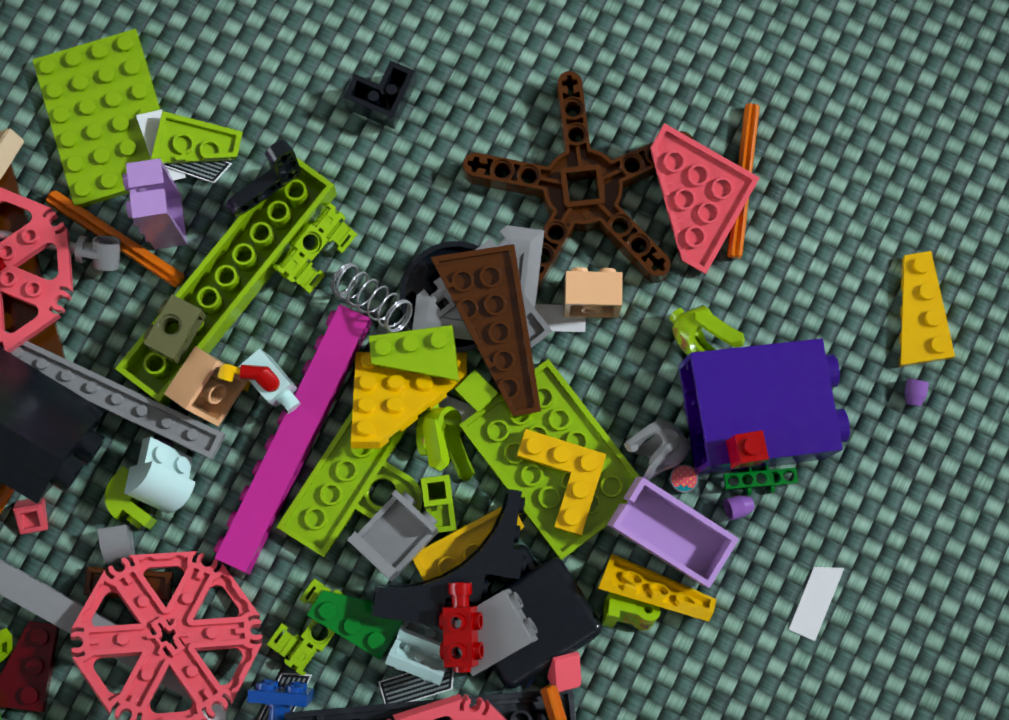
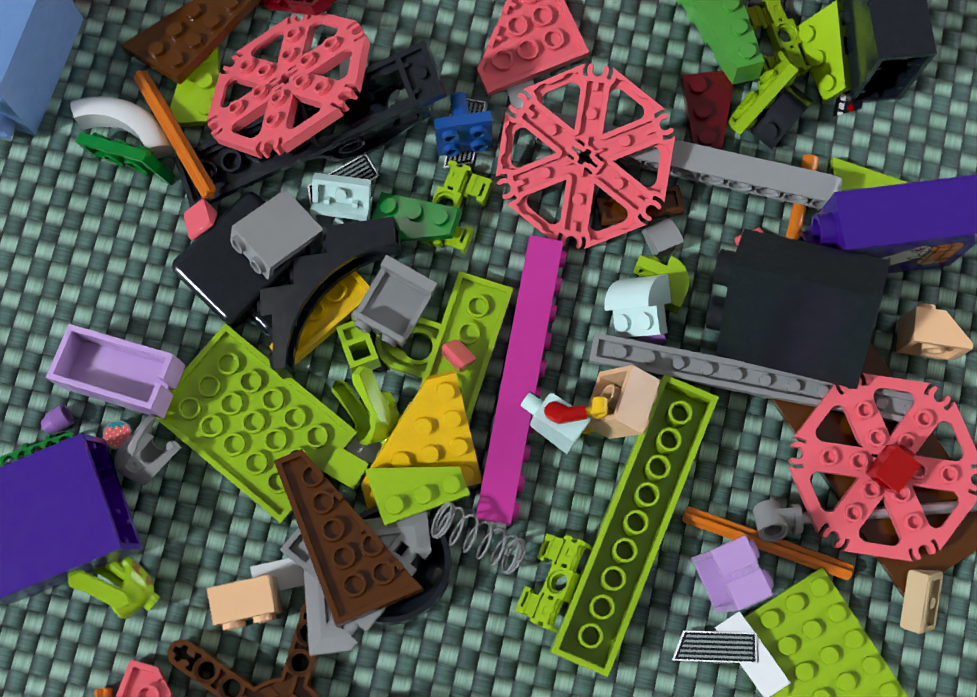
camera: 165 degrees right, 0 degrees up
olive brick [143,294,206,365] -> none
lime wing [151,111,243,164] -> none
black beam [226,139,301,217] -> none
red brick [439,582,484,673] -> none
yellow plate [517,429,607,536] -> none
yellow wing [598,554,717,622] -> none
lime leg [602,592,661,630] -> none
red brick [726,430,769,469] -> none
none -> coral slope [441,339,476,373]

